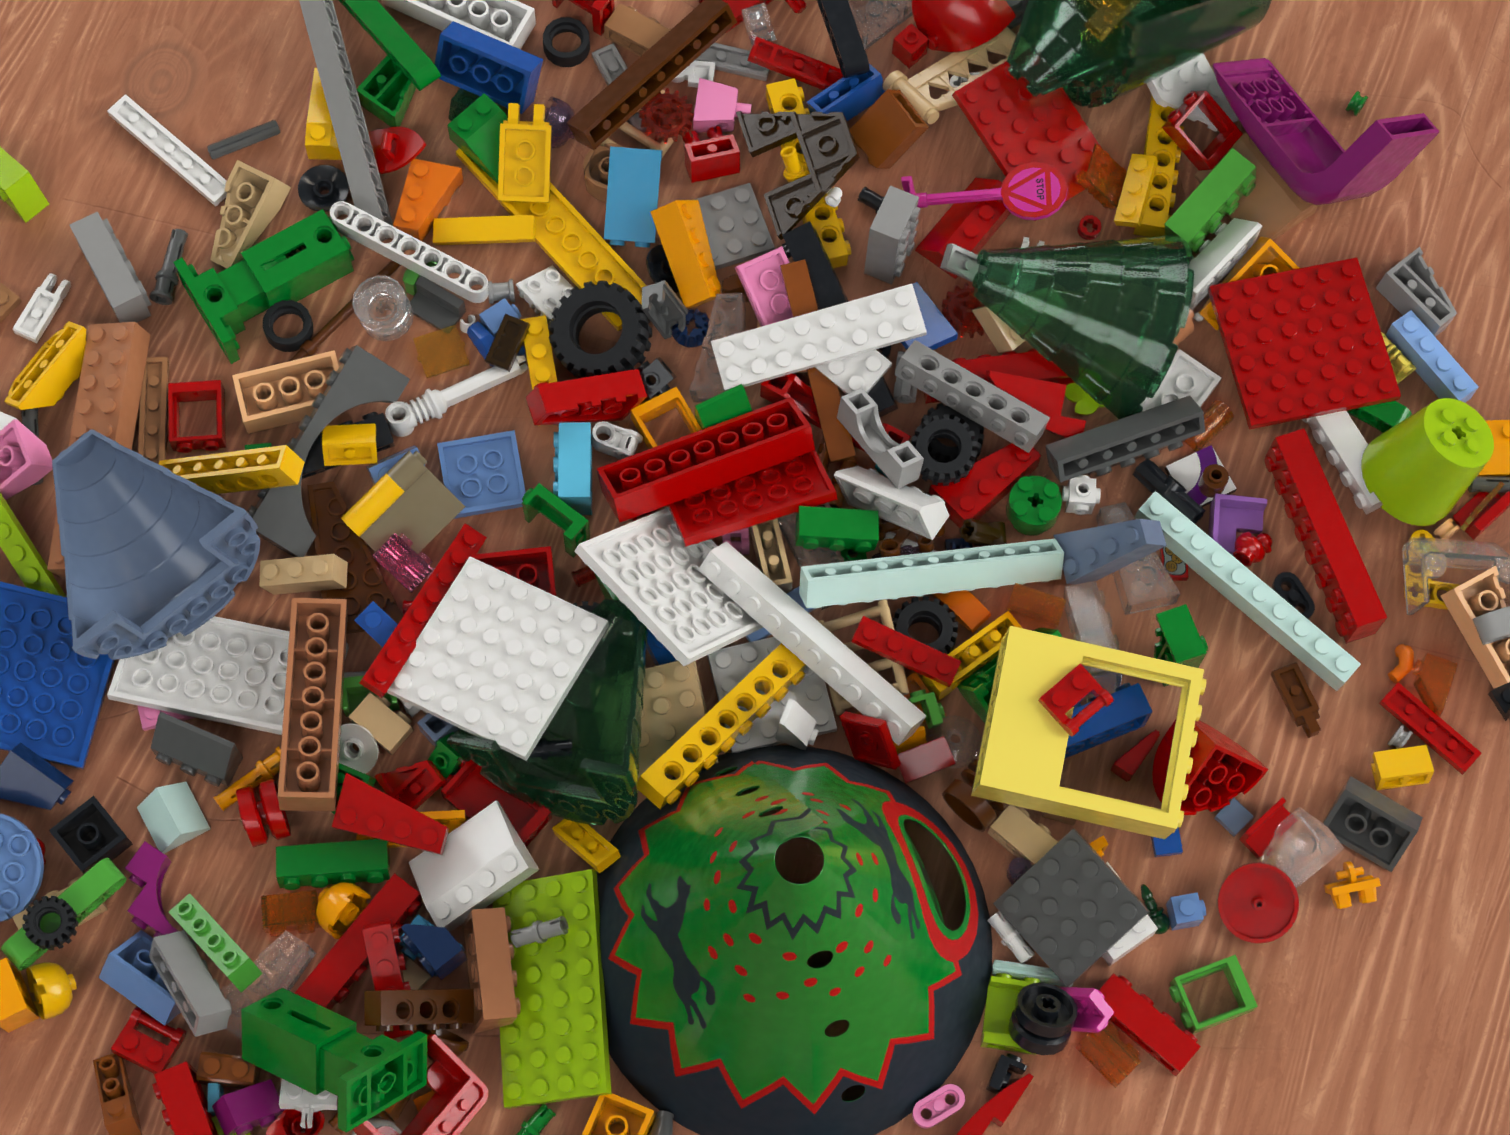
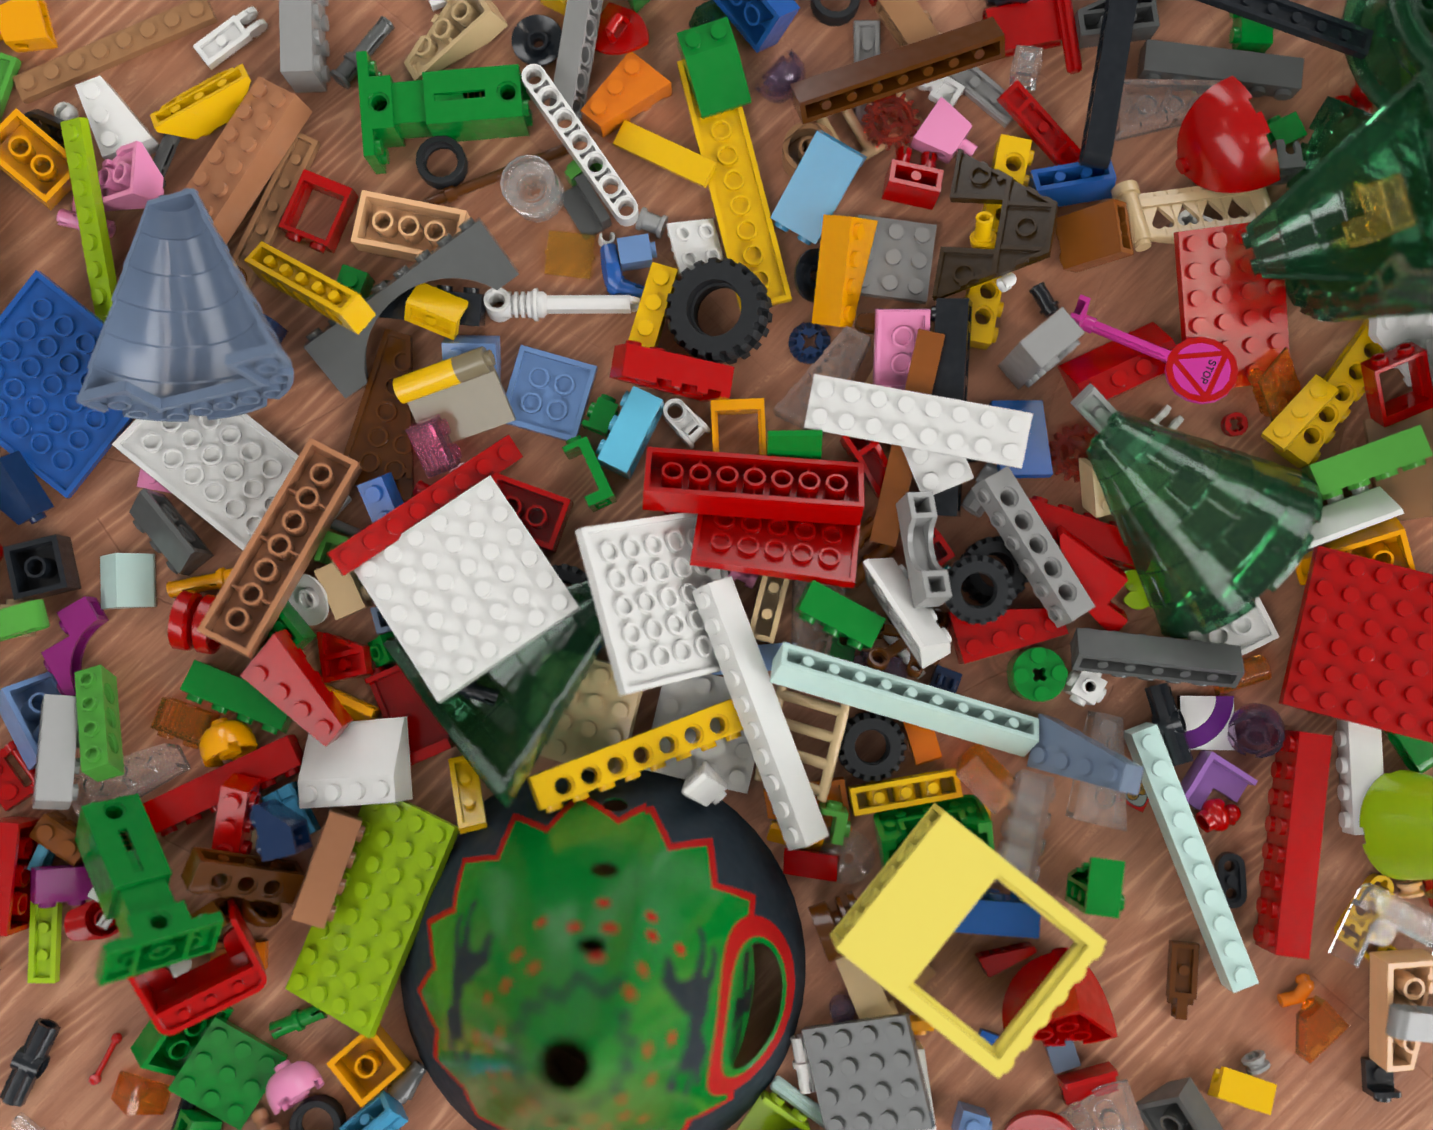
camera: 30 degrees right, 15 degrees up
tan brick [259,554,348,595] -> none
dark brown plate [485,314,530,372] -> none
yellow tile [498,103,552,203] -> none
light grey pin [511,916,569,948] -> none
black brick [637,357,676,398] -> none
dark grey hinge [642,280,688,339] -> none
red tile [840,711,901,770] -> none
red plate [851,616,961,687] -> none
red brick [892,23,929,69] -> none
dark brown piece [959,518,1007,547] -> none
red plate [1038,663,1114,736] -> none
dark green bar [1141,884,1170,934] -> none
reddish brown brick [1198,464,1229,498] -> none
red plate [1379,682,1482,775] -> none
none -> green brick [581,394,620,438]
none -> clear purple cylinder [1228,703,1285,758]

